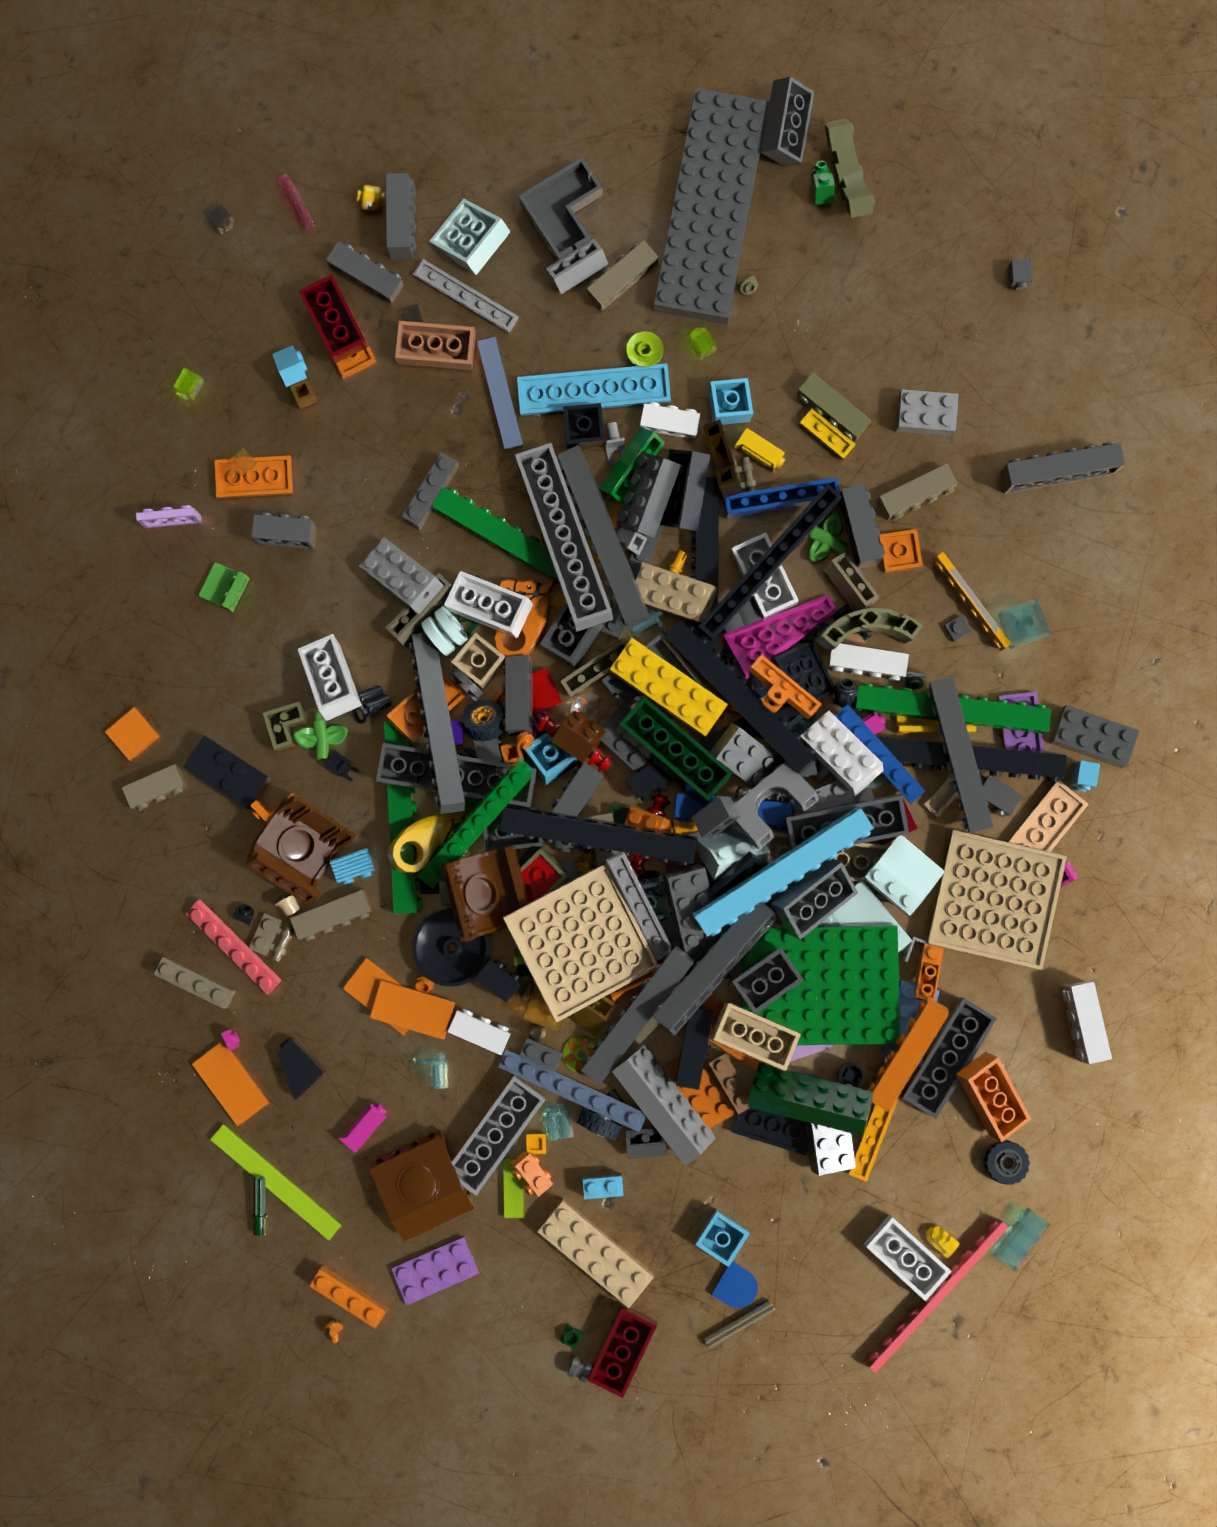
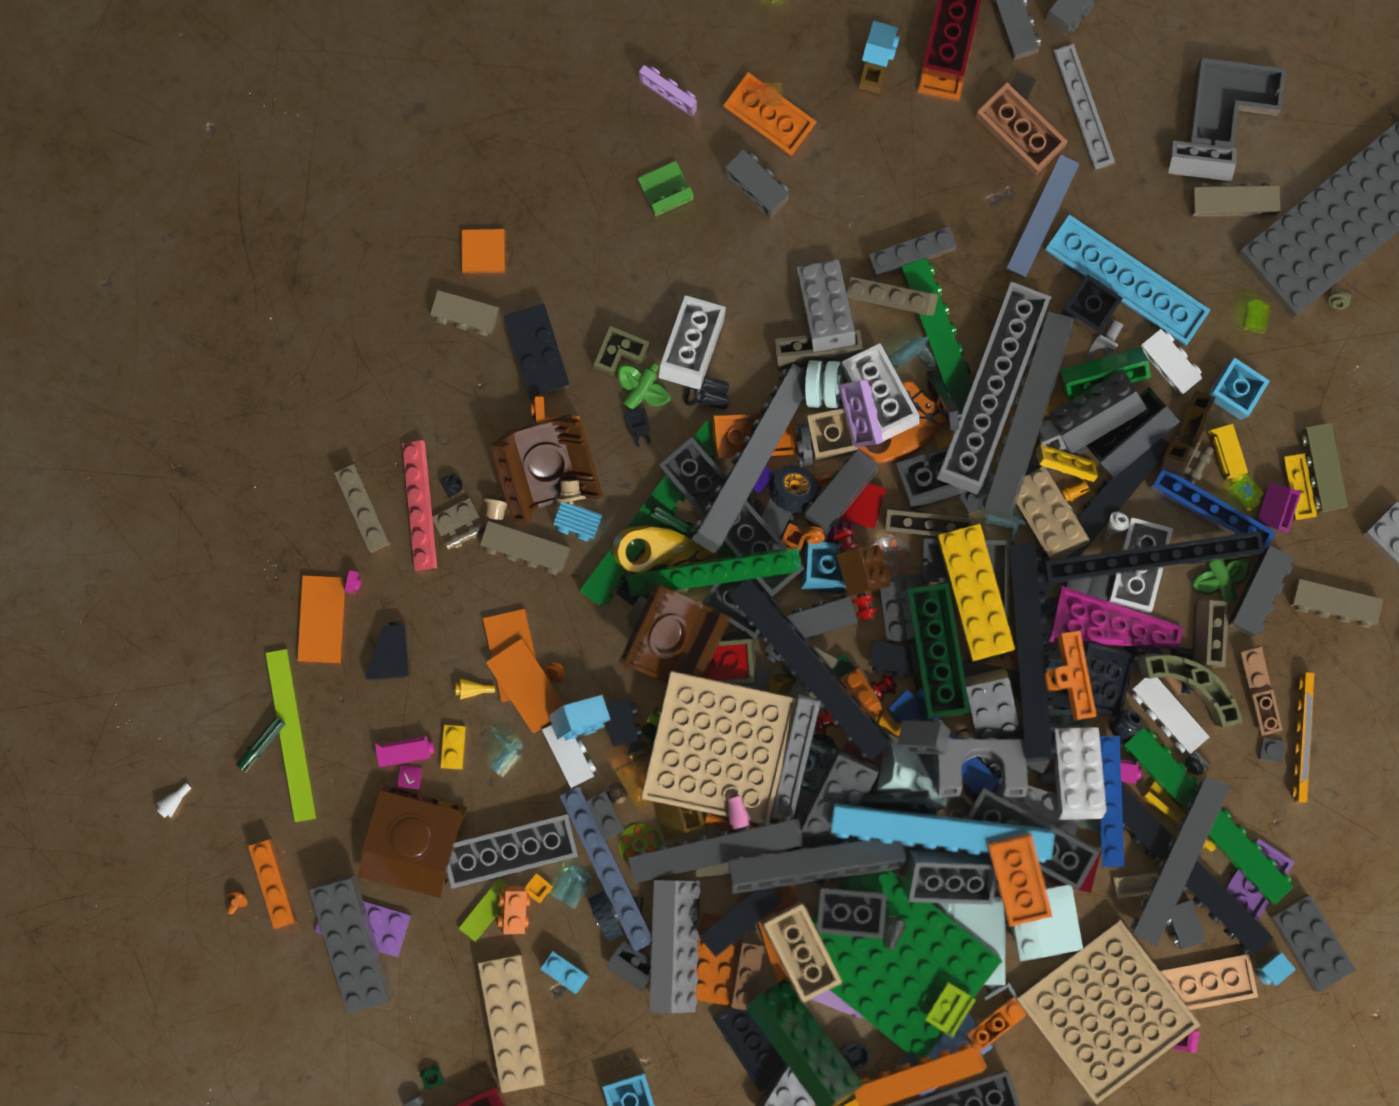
camera: 40 degrees right, 0 degrees up
black dish [412,909,490,987] -> none
light aqua slope [429,199,510,275] -> none
lime dish [626,331,664,368] -> none
orange tile [878,529,923,573] -> none
clear light blue brick [998,599,1051,650] -> none
none -> white cone [156,783,191,818]
none -> dark grey brick [309,873,392,1014]
none -> dark pink slope [397,766,423,789]
none -> yellow plate [441,725,466,770]
none -> yellow cone [455,678,495,700]
none -> medium azure brick [549,695,610,741]
none -> tan piece [556,479,586,505]
none -> dark green axle [650,506,700,545]
none -> bright pink cone [728,796,750,829]
none -> lavender plate [838,379,883,448]
none -> dark tan brick [847,277,938,316]
none -> clear smoke cone [883,915,906,950]
none -> clear light blue piece [888,337,936,369]
none -> lime plate [925,982,976,1037]
none -> black plate [926,370,962,431]
none -> orange tile [988,833,1053,926]
none -> yellow plate [1036,444,1098,482]
none -> white cone [1101,512,1130,542]
none -> clear neon green brick [1228,474,1264,510]
none -> medium nougat slope [1239,645,1283,736]
none -> magenta brick [1257,482,1301,533]

